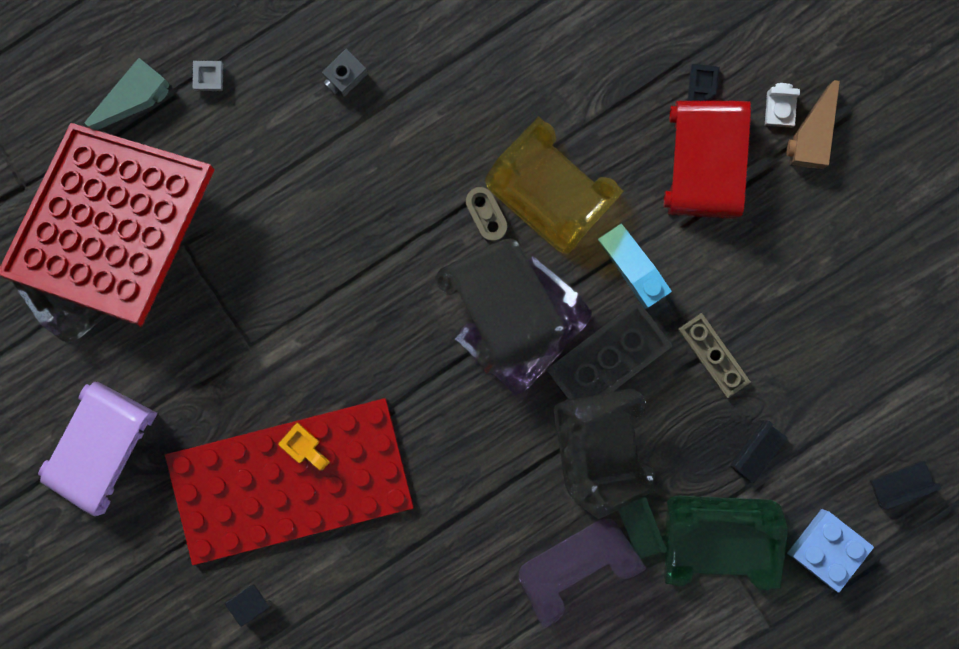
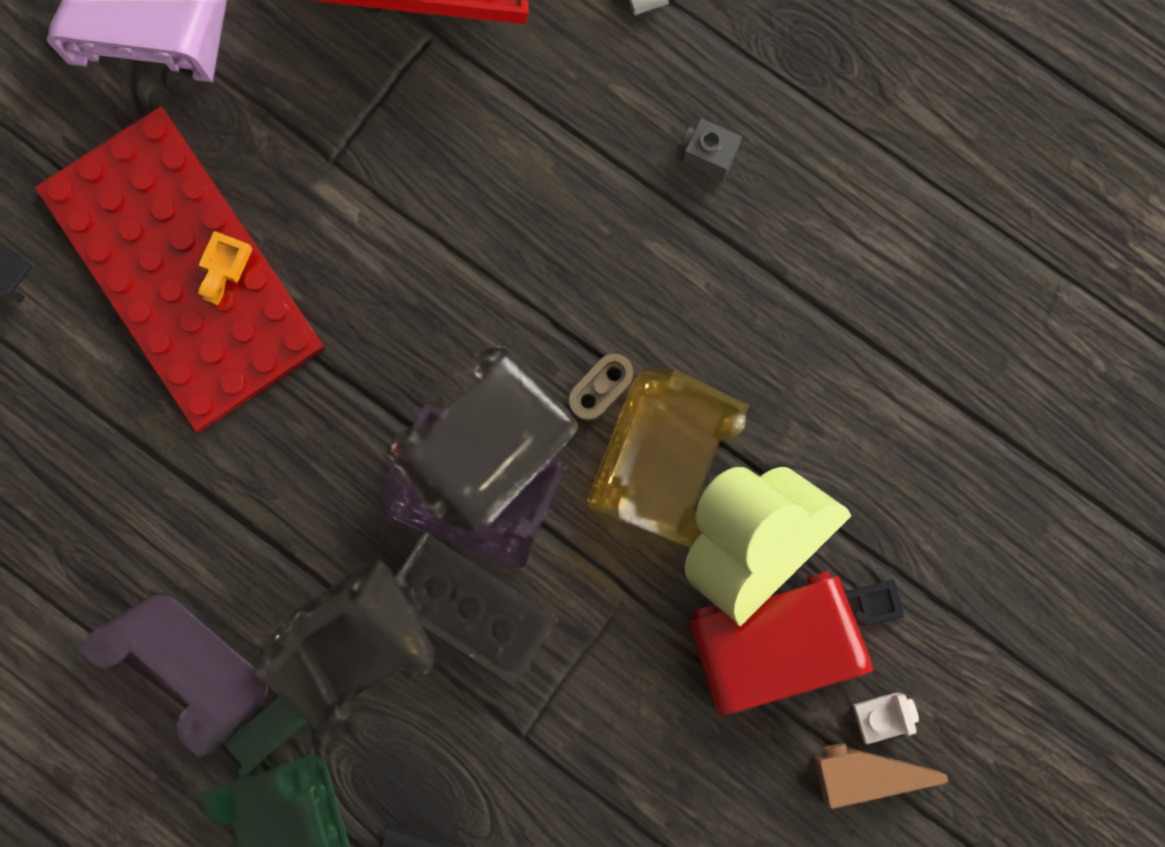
camera: 70 degrees right, 5 degrees down
medium azure slope [598,223,672,309] -> none
dark tan tile [678,313,751,398] -> none
none -> yellowish green brick [685,467,851,626]

